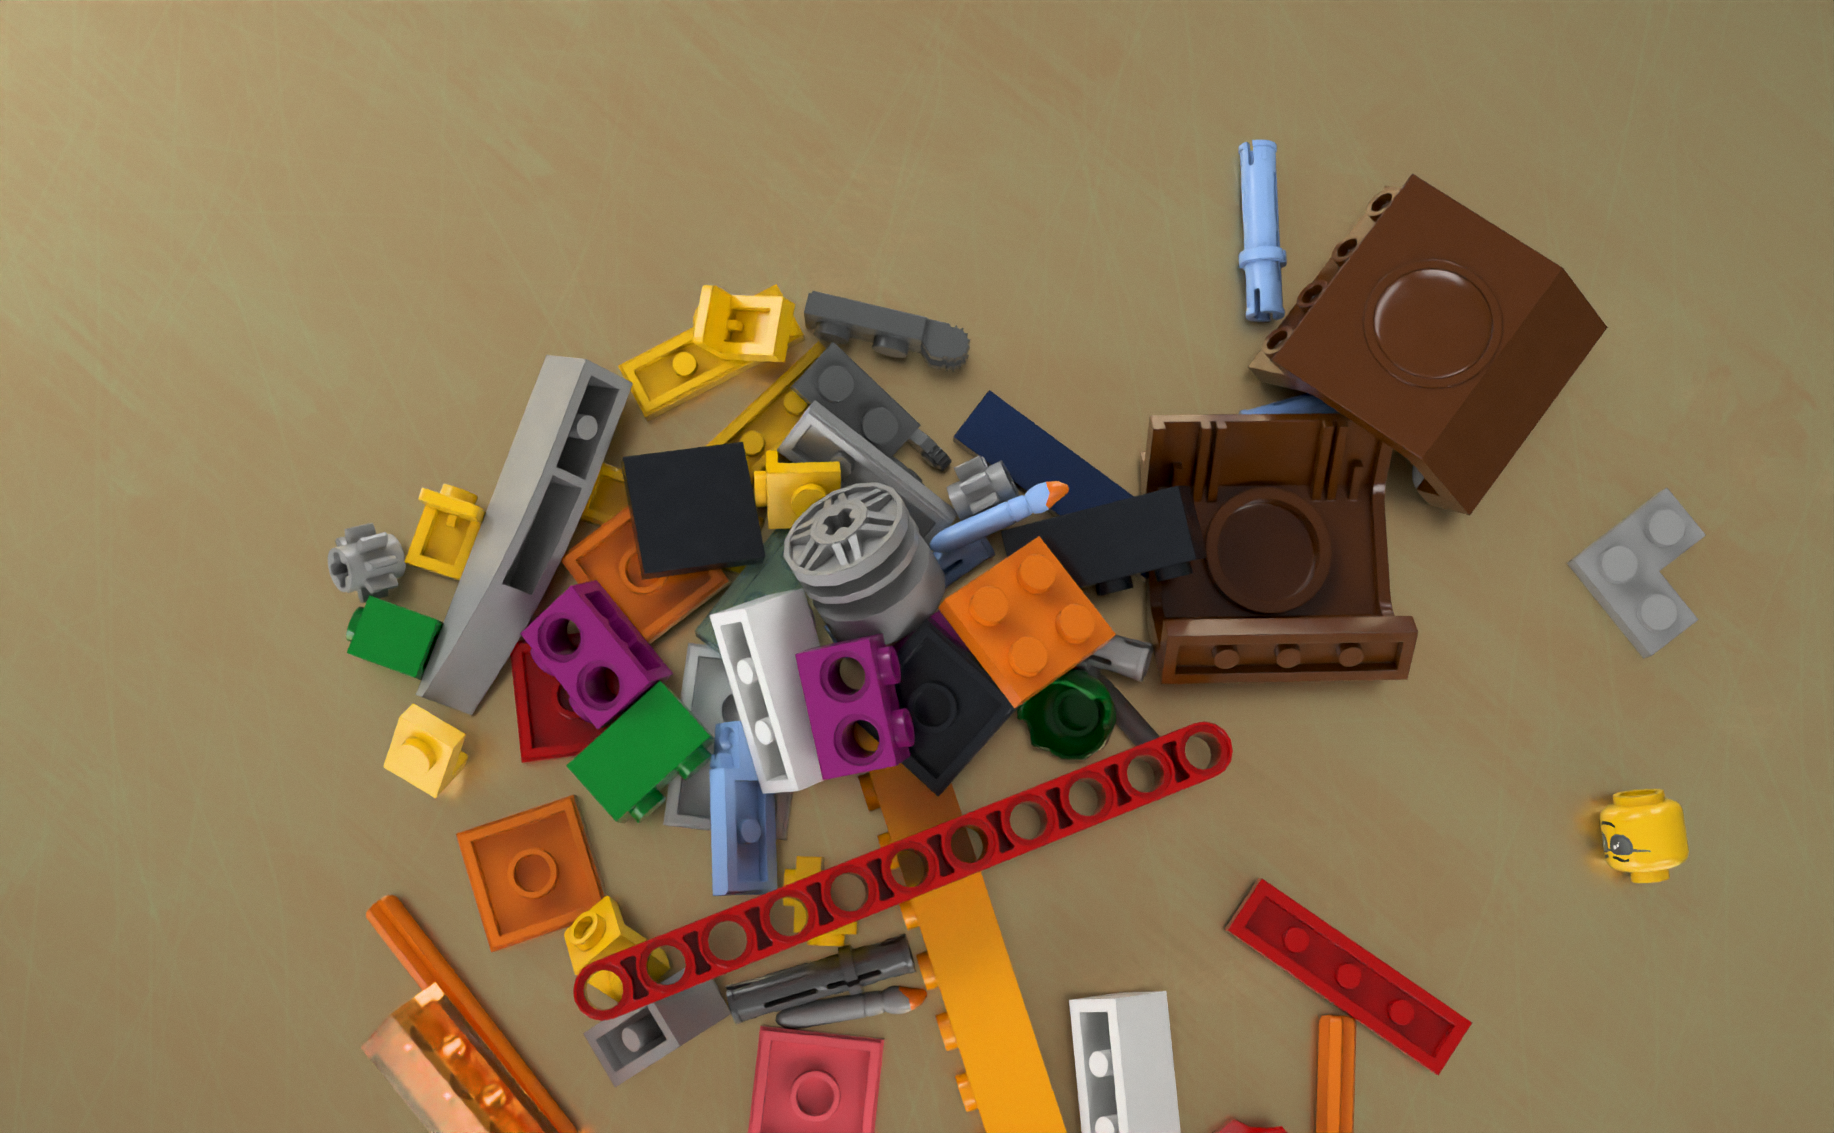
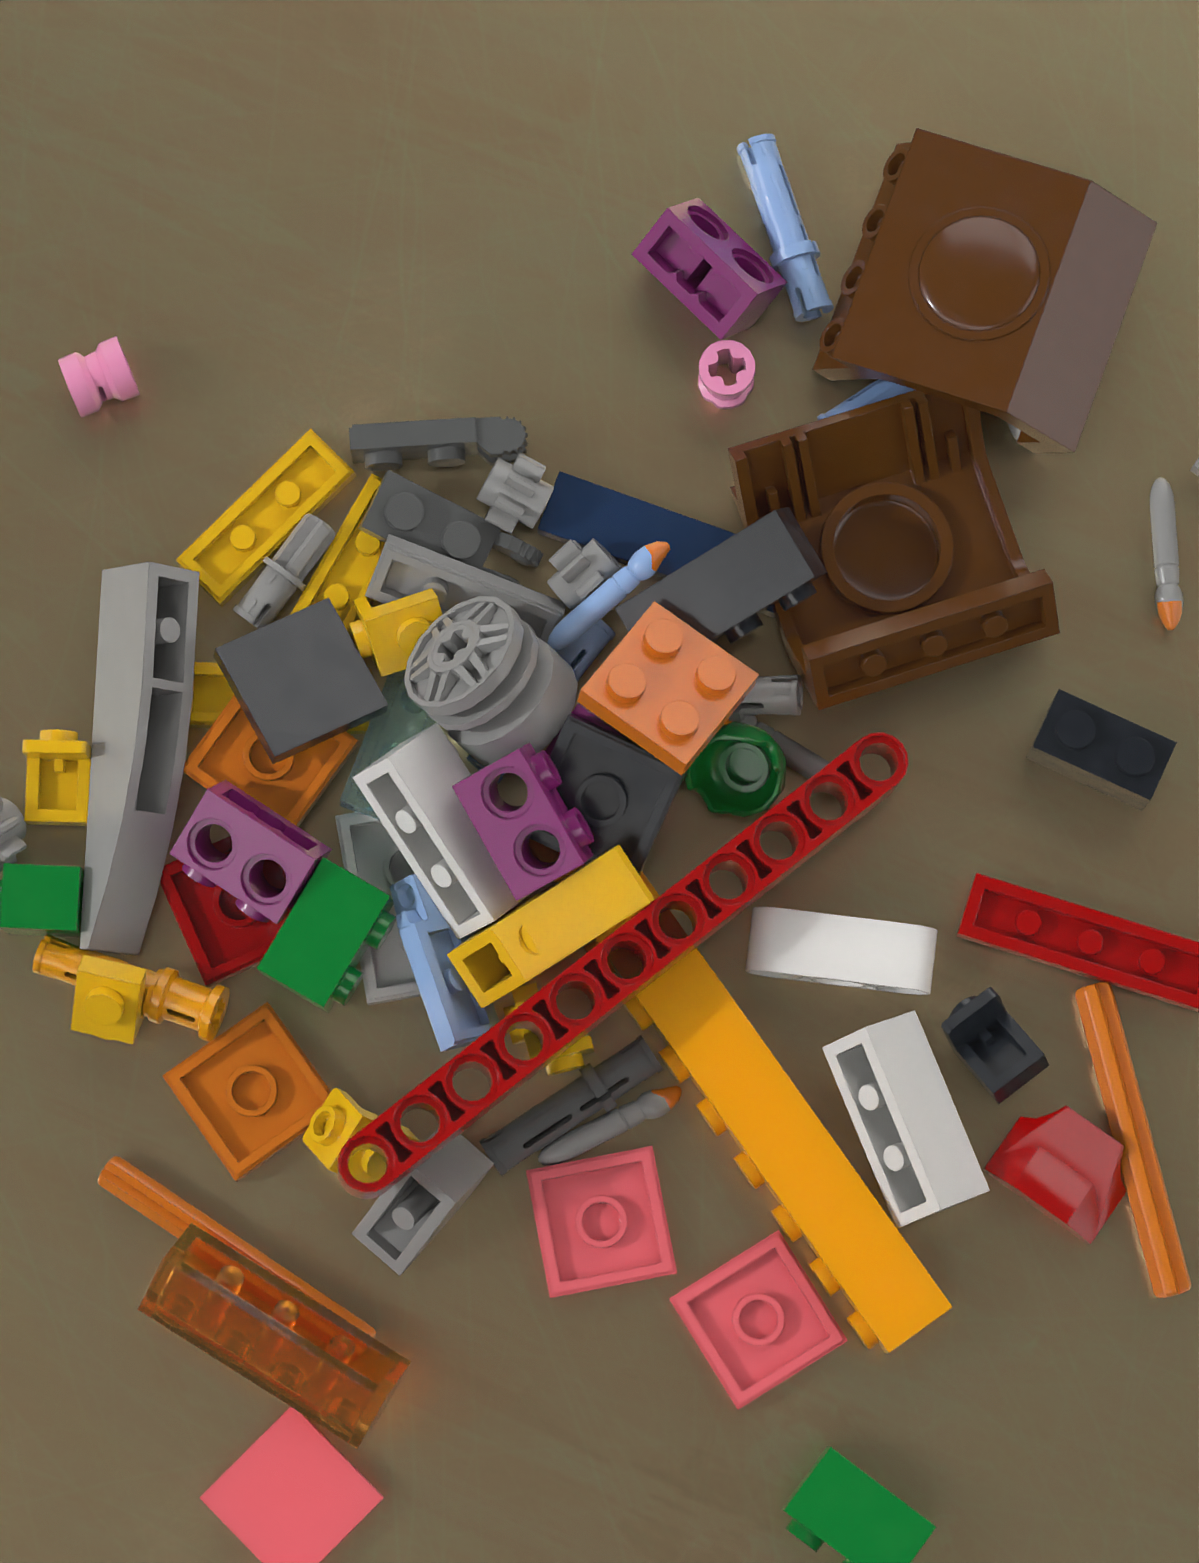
camera: 15 degrees left, 0 degrees up
yellow bracket [693,285,795,362] -> none
none -> light orange pin [32,934,230,1042]
none -> bright pink wheel [58,336,140,418]
none -> light grey axle [232,513,335,629]
none -> yellow slope [446,844,655,1008]
none -> light grey gear [476,452,554,534]
none -> magenta brick [632,197,788,340]
none -> bright pink bush [698,340,755,409]
none -> white beam [745,907,938,995]
none -> black bracket [941,987,1050,1104]
none -> black brick [1026,689,1177,811]
none -> light grey piece [1150,477,1184,630]

